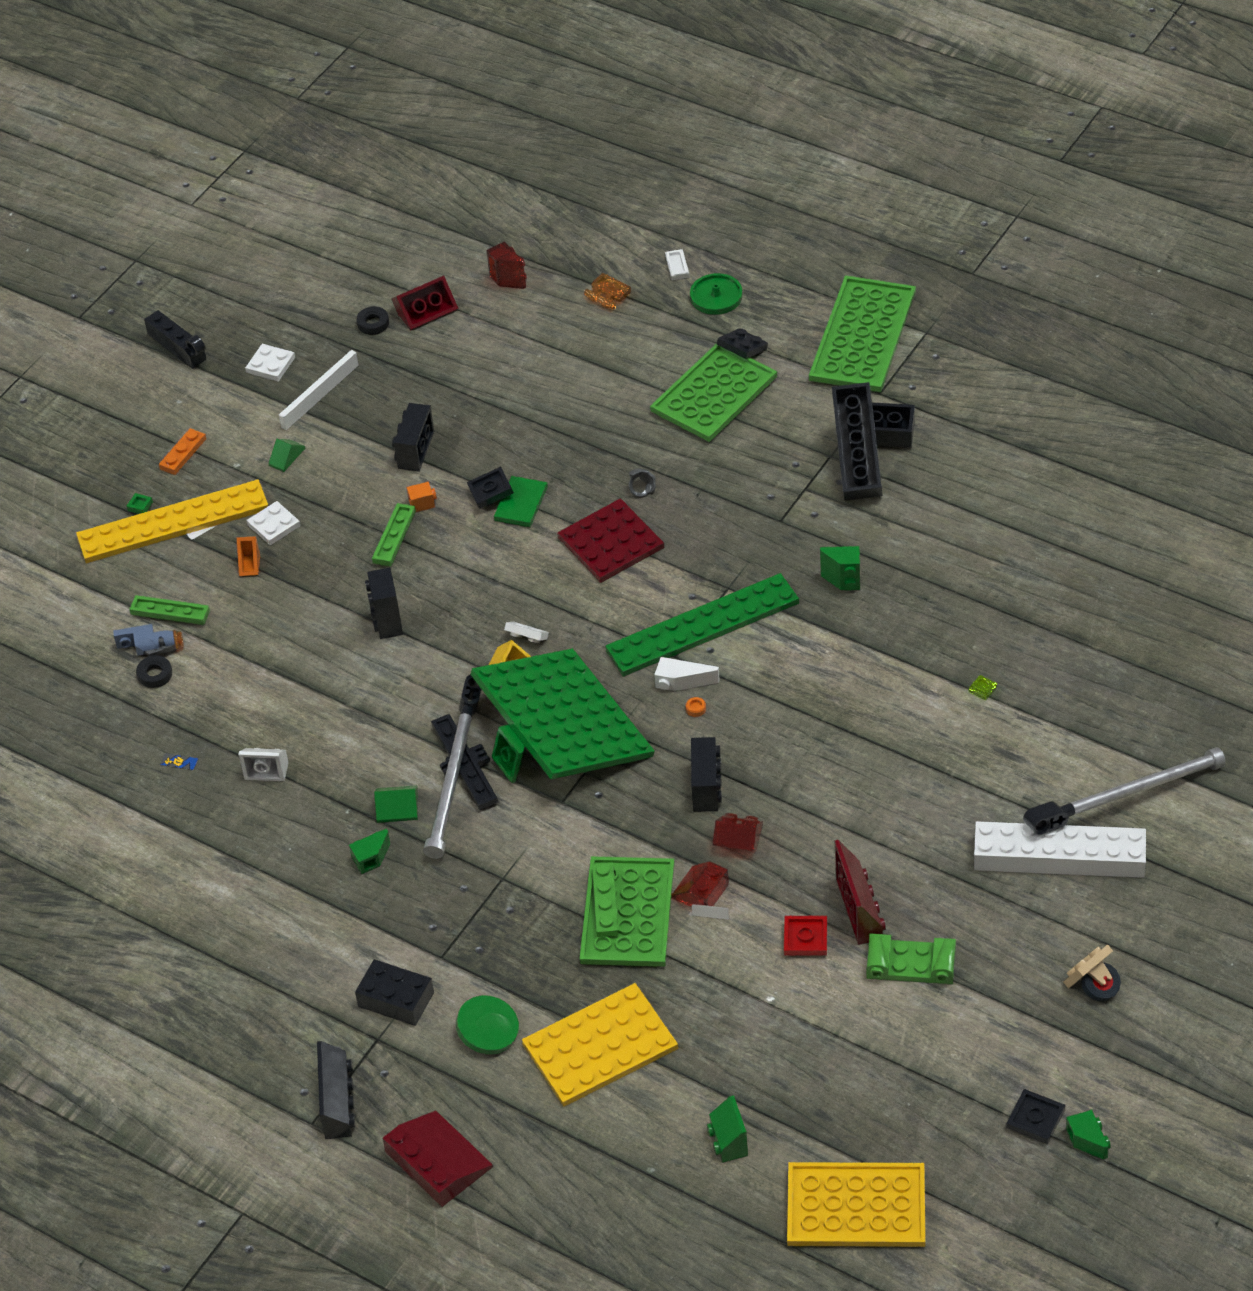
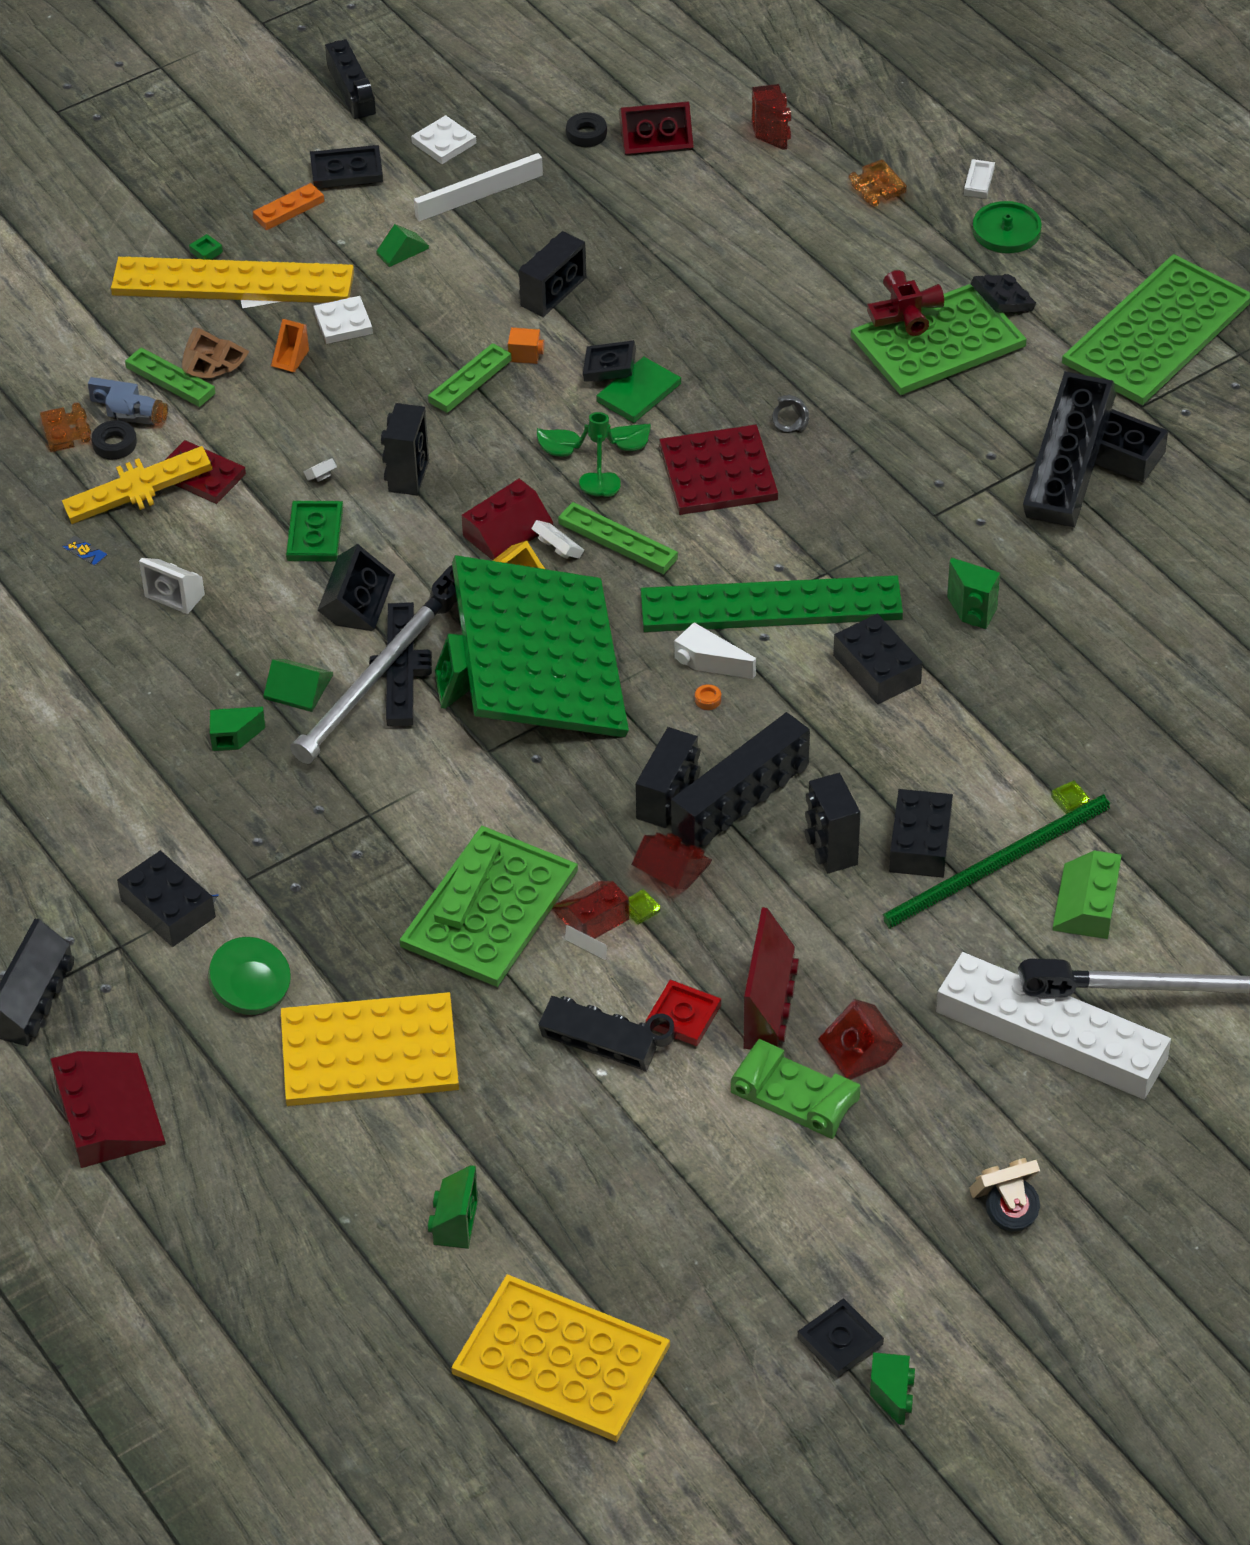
camera: 20 degrees right, 0 degrees up
none -> clear orange plate [40,403,91,452]
none -> yellow hinge [62,446,213,524]
none -> dark red plate [165,440,246,504]
none -> medium nougat brick [182,327,249,378]
none -> green tile [286,501,344,562]
none -> white plate [303,458,337,481]
none -> black plate [310,145,383,188]
none -> black slope [317,544,395,631]
none -> dark red slope [461,478,554,560]
none -> green plant [537,412,651,497]
none -> black hinge [538,996,676,1072]
none -> bright green plate [558,502,678,574]
none -> clear neon green tile [621,889,660,925]
none -> black brick [671,712,810,852]
none -> black brick [804,772,861,874]
none -> clear red slope [818,999,903,1080]
none -> black brick [833,613,923,704]
none -> dark red brick [867,270,945,336]
none -> green axle [883,794,1110,929]
none -> black brick [889,789,953,878]
none -> bright green slope [1053,850,1122,939]

